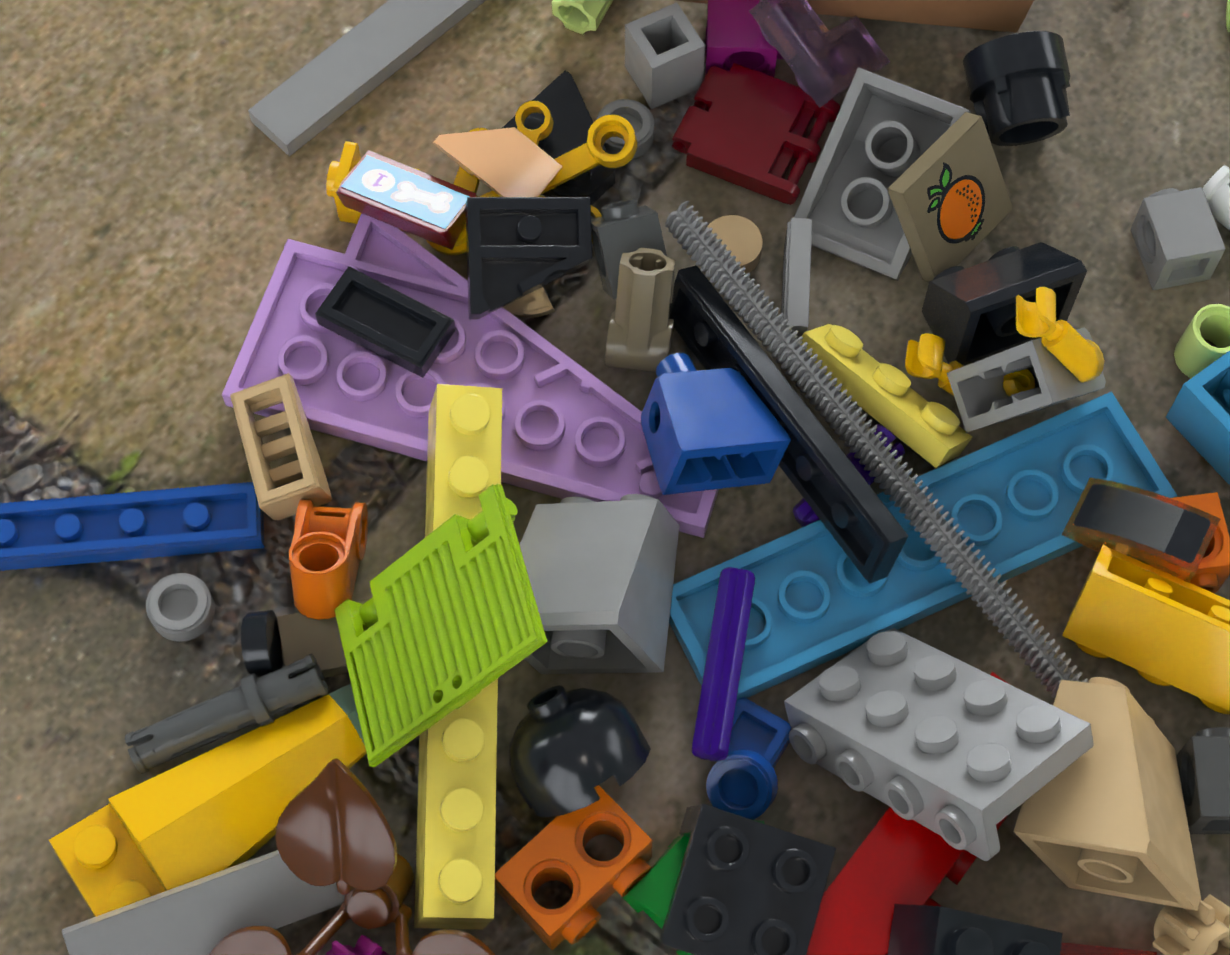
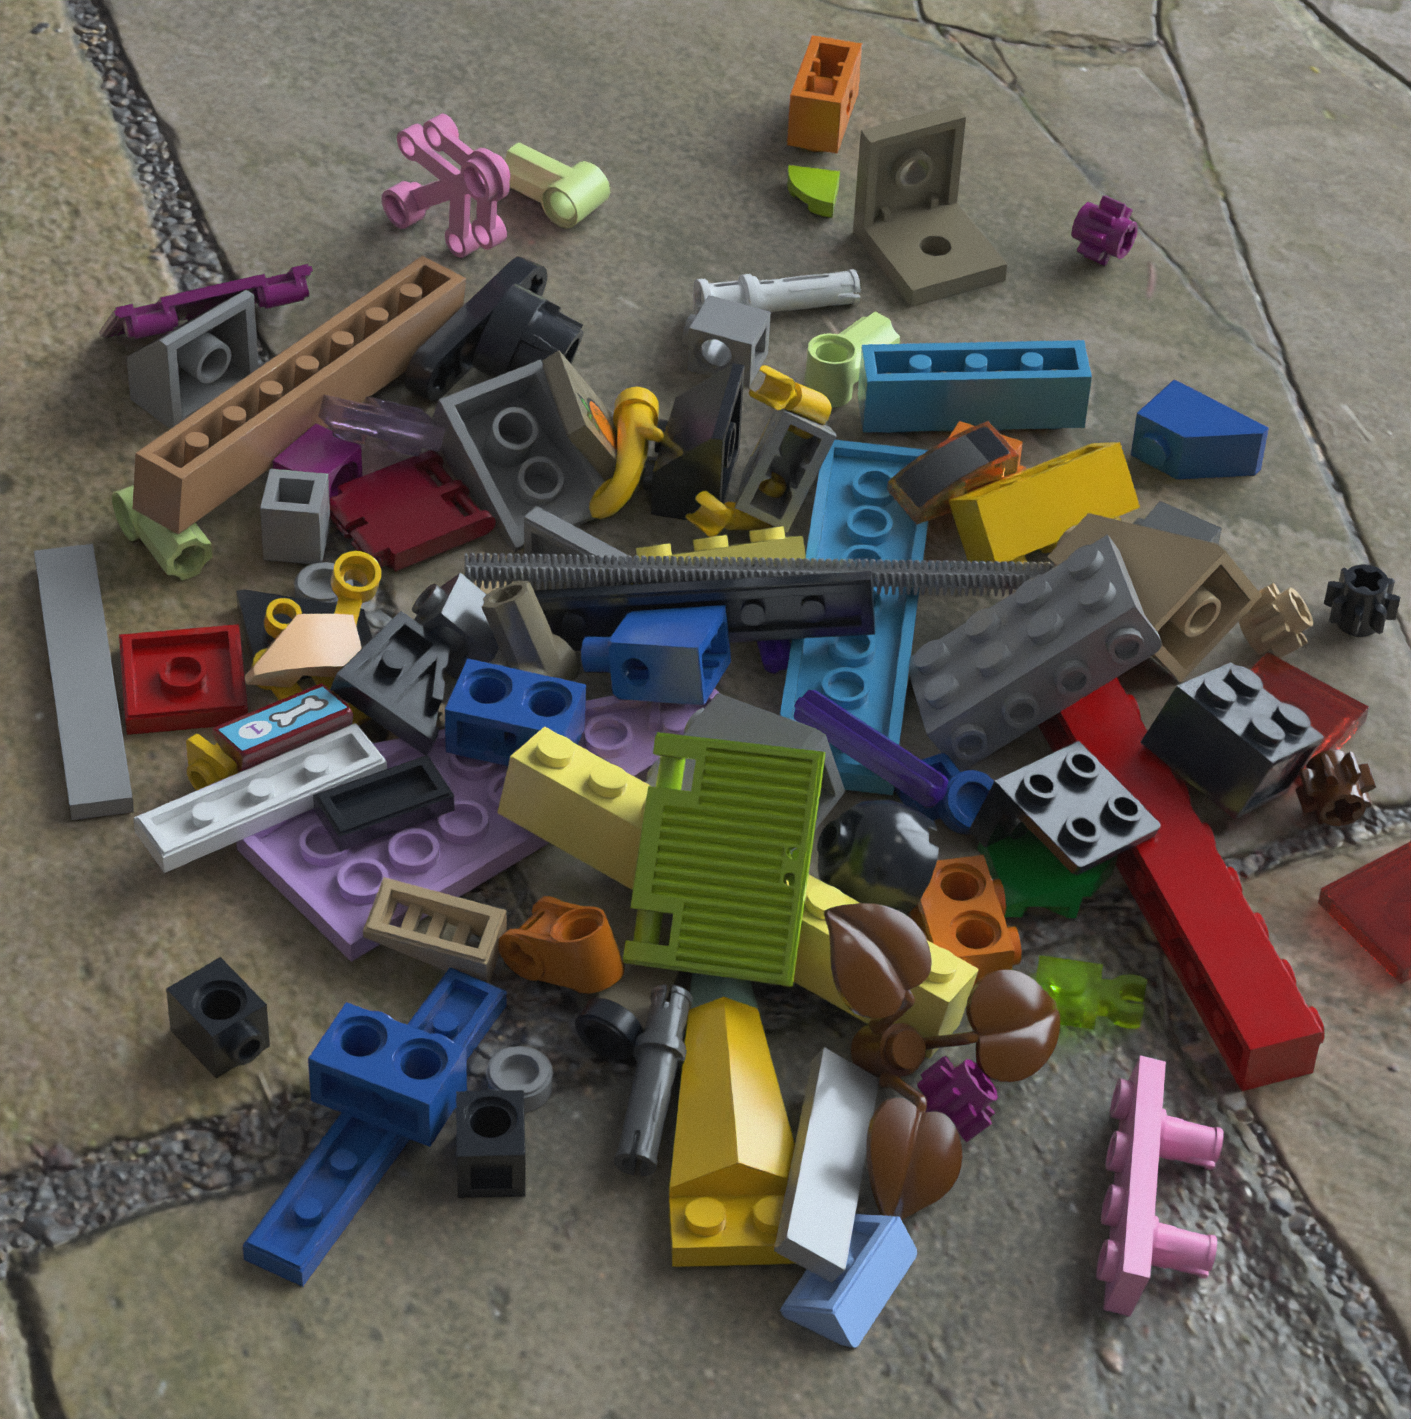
camera: 60 degrees left, 20 degrees down
none -> red tile [119,624,248,735]
none -> white tile [134,723,387,873]
none -> black brick [166,957,270,1078]
none -> blue brick [308,1002,467,1147]
none -> black beam [405,257,547,401]
none -> blue brick [445,658,586,766]
none -> black brick [456,1089,526,1198]
none -> yellow plant [589,387,664,519]

